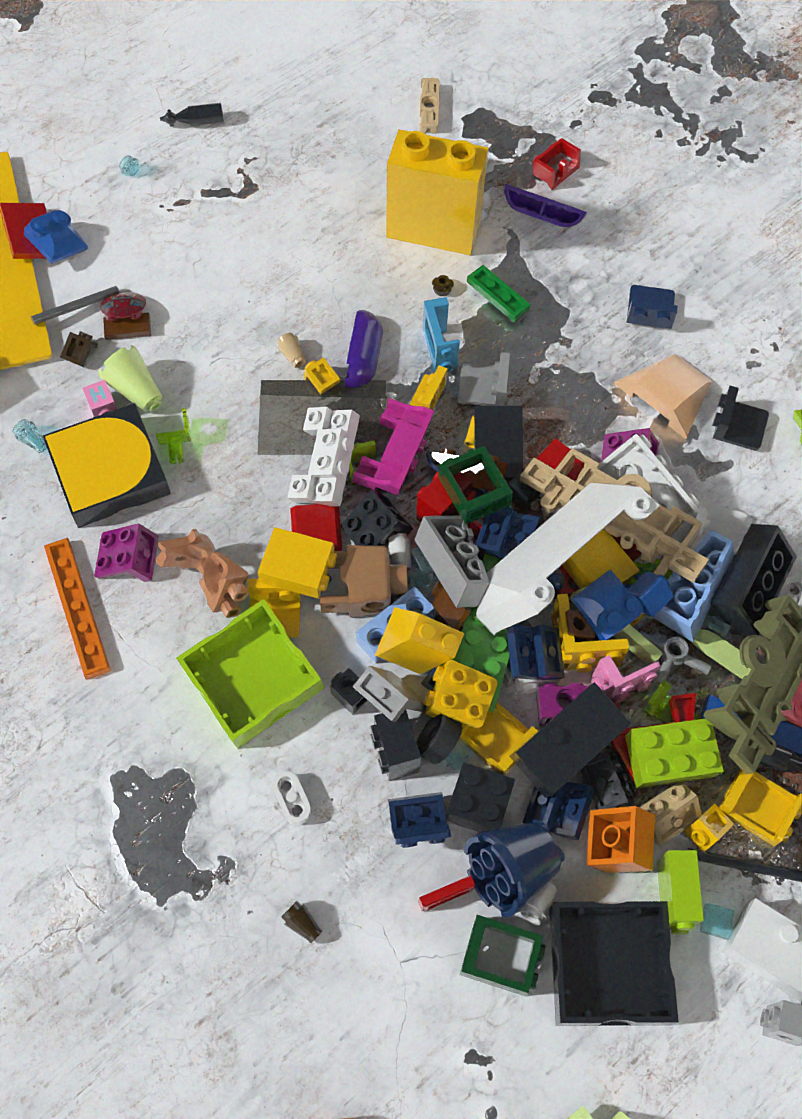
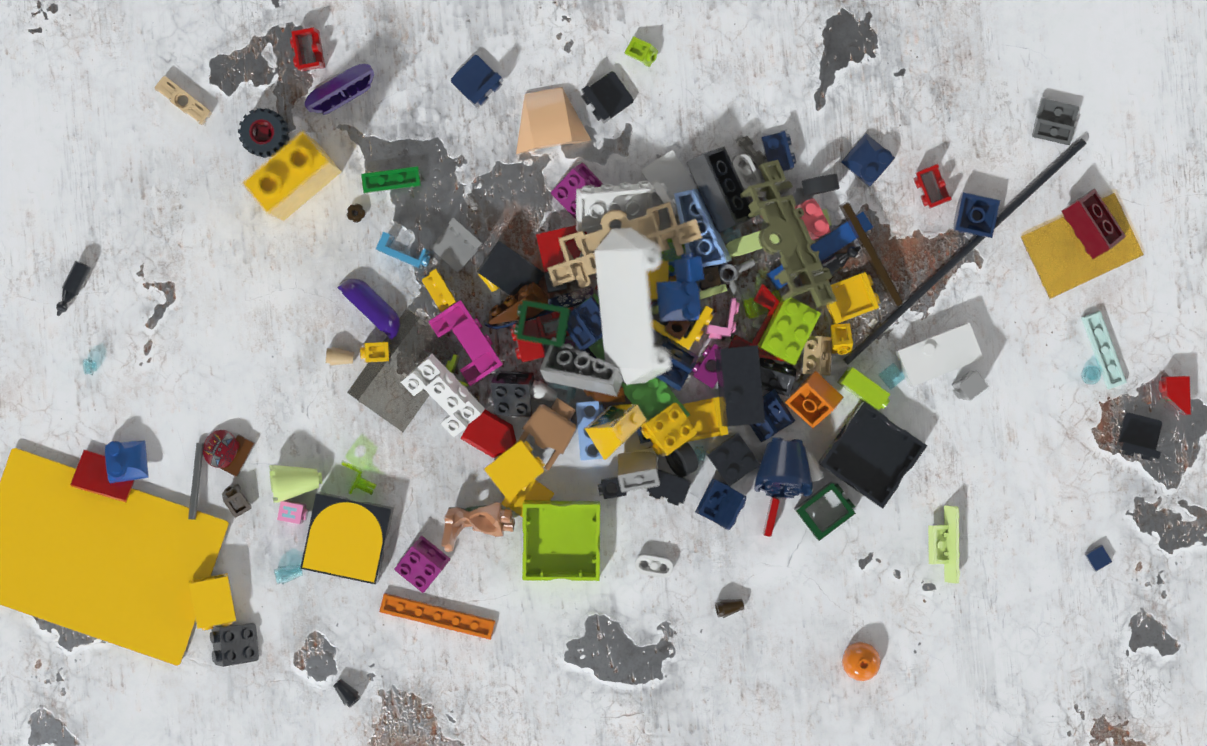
camera: 50 degrees left, 25 degrees up
none -> dark brown bracket [700,264,721,288]

